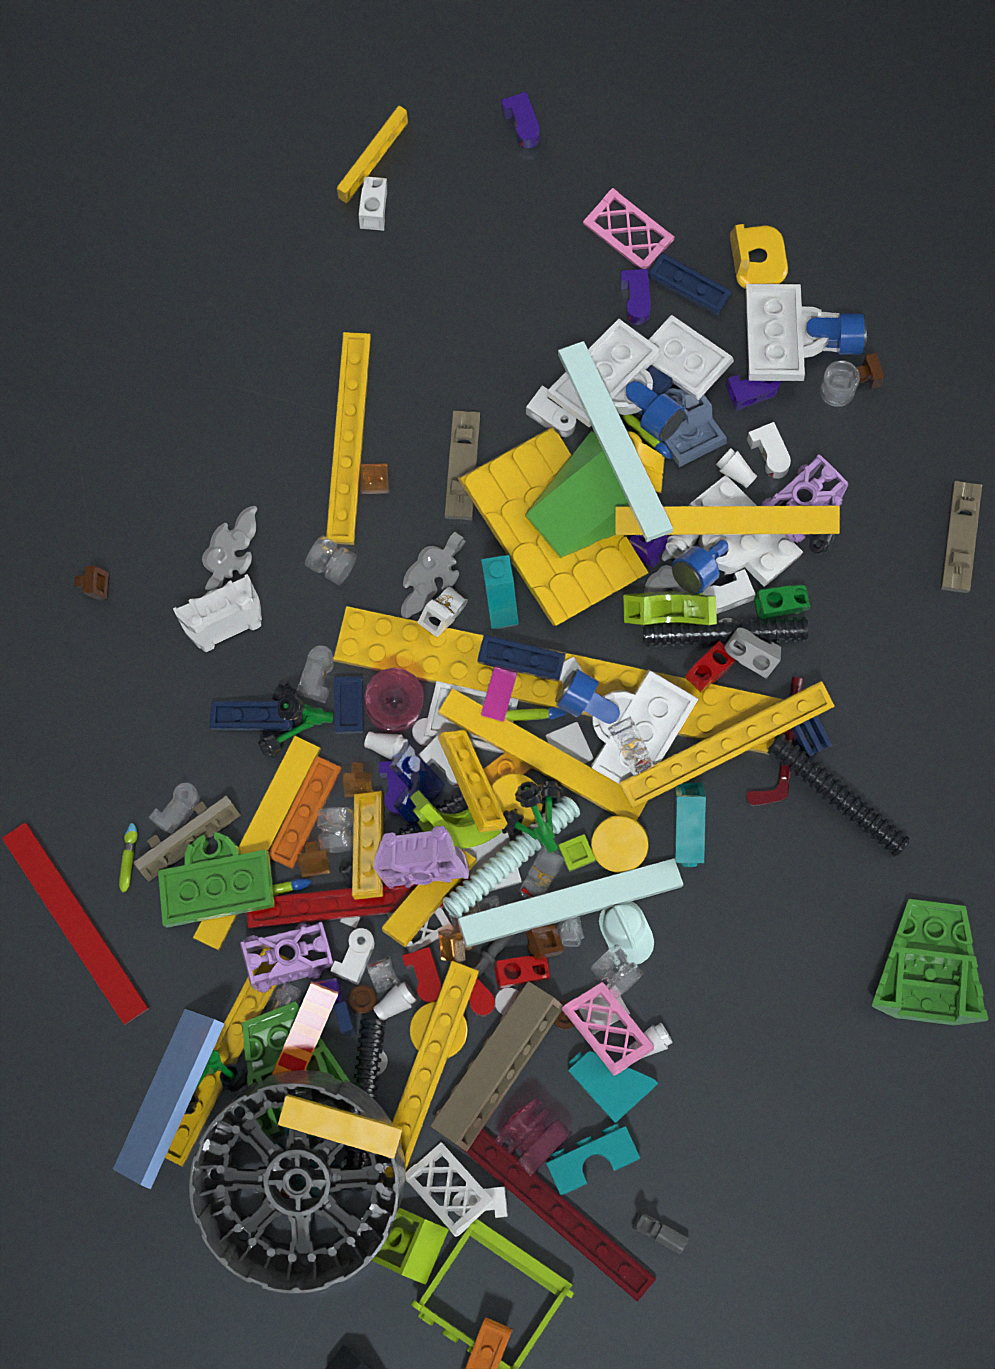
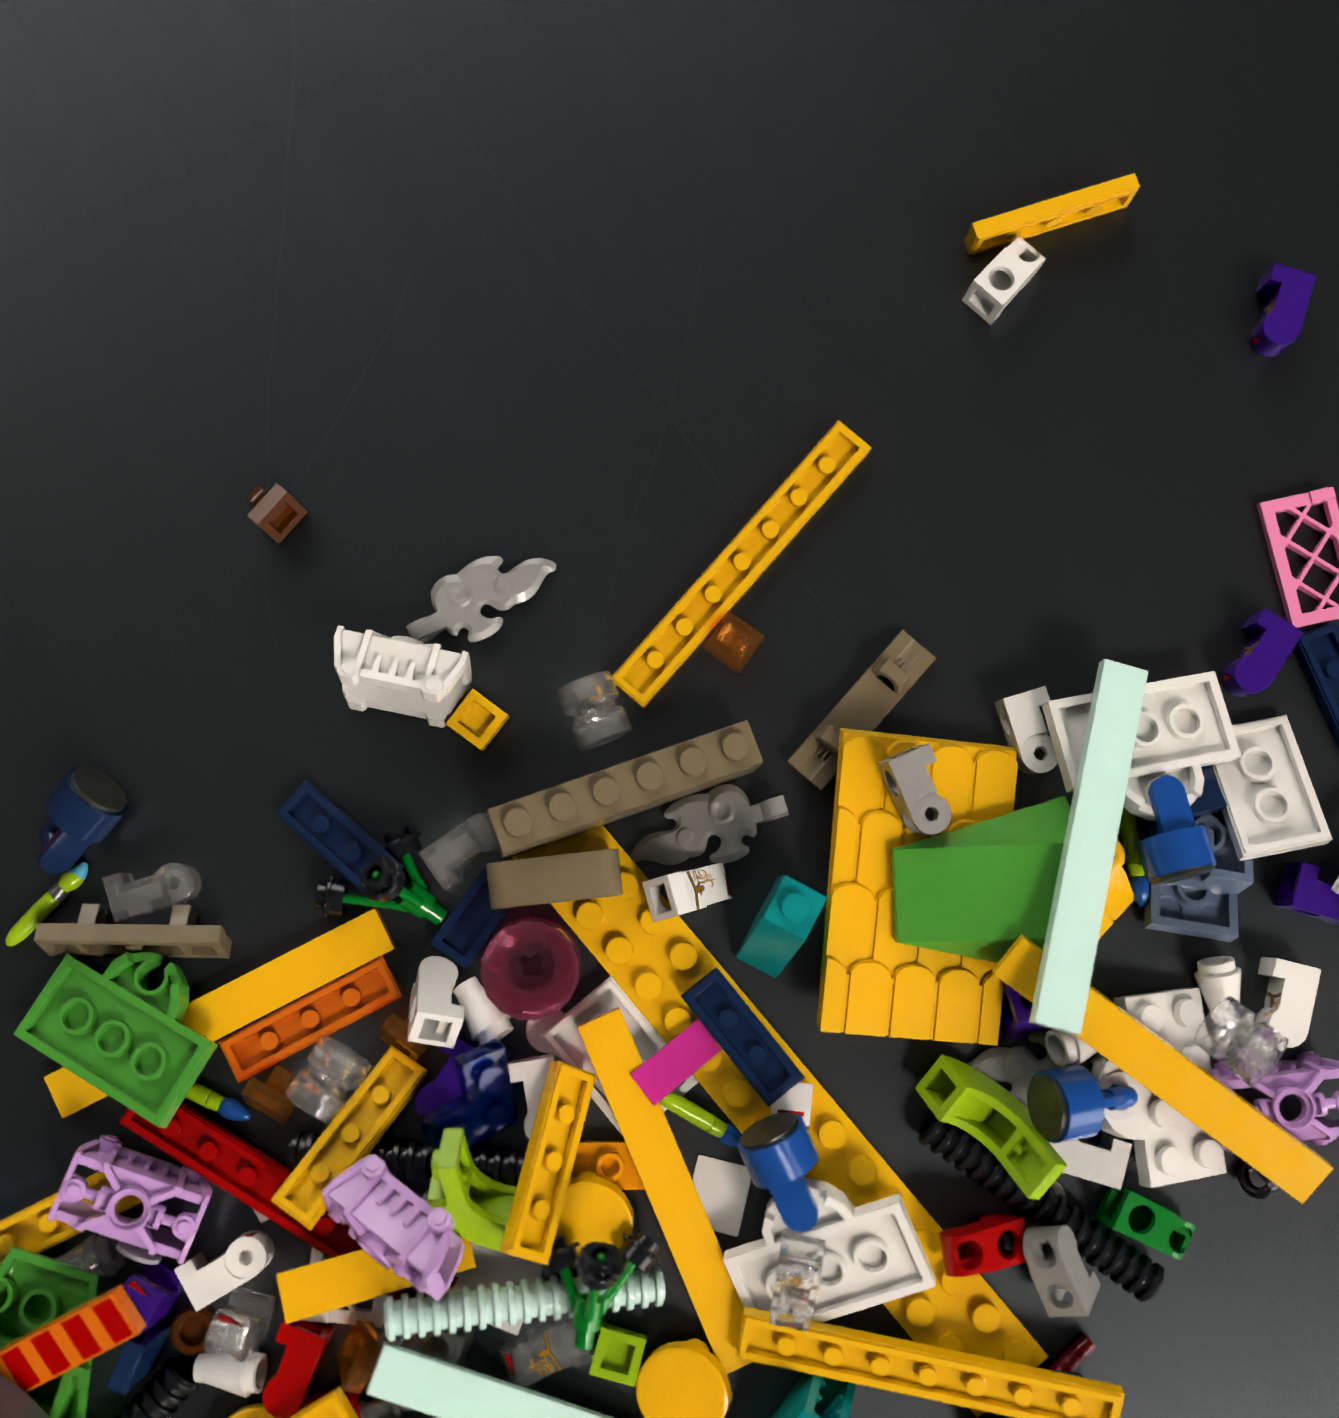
camera: 30 degrees right, 5 degrees up
none -> dark blue piece [38,768,128,874]
none -> white piece [116,1241,163,1265]
none -> white leg [407,956,464,1049]
none -> yellow plate [445,688,510,752]
none -> dark tan beam [486,849,623,910]
none -> dark tan brick [487,720,764,861]
none -> light grey leg [877,743,951,835]
none -> clear wheel [1194,996,1289,1087]

